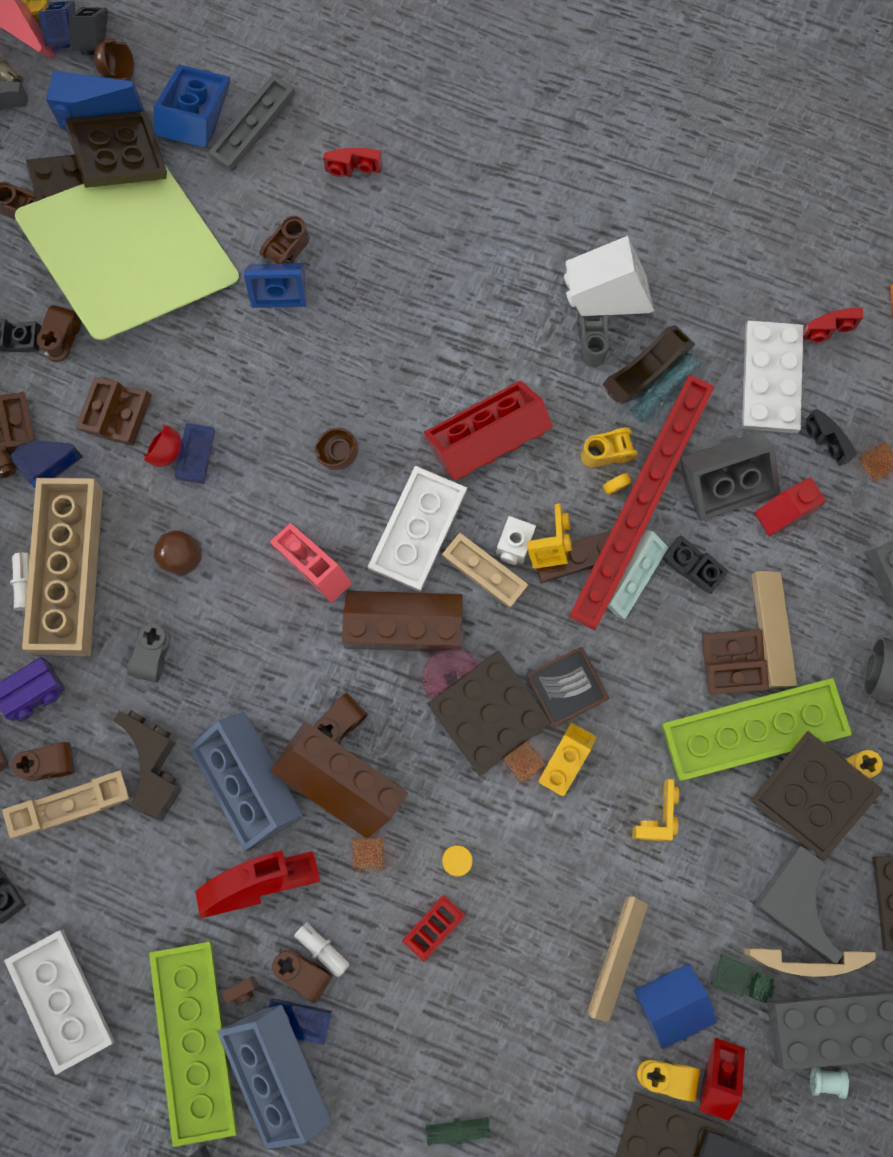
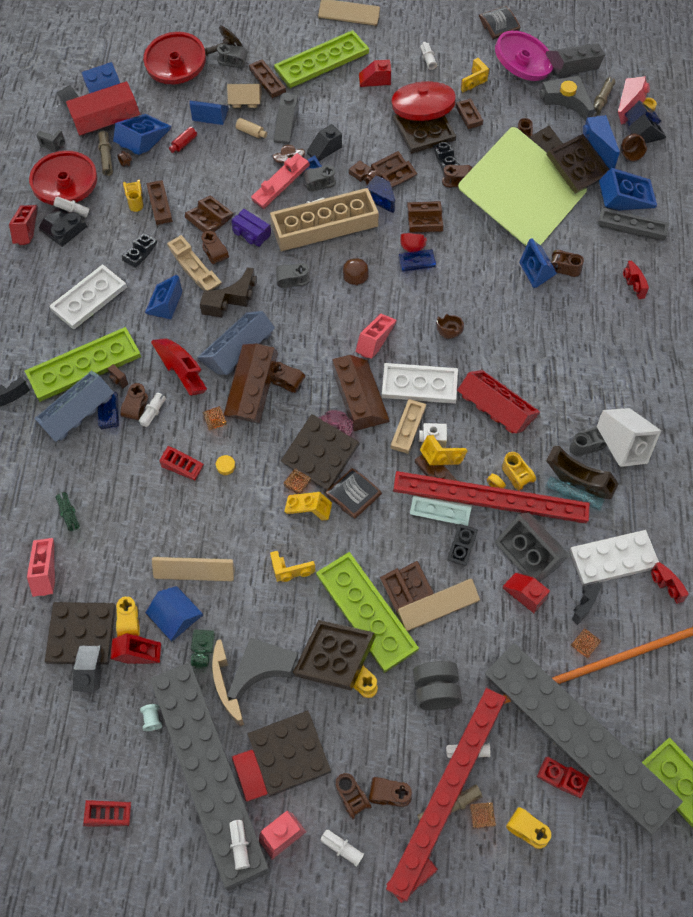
camera: 70 degrees right, 15 degrees down
none -> blue slope [145,275,182,319]

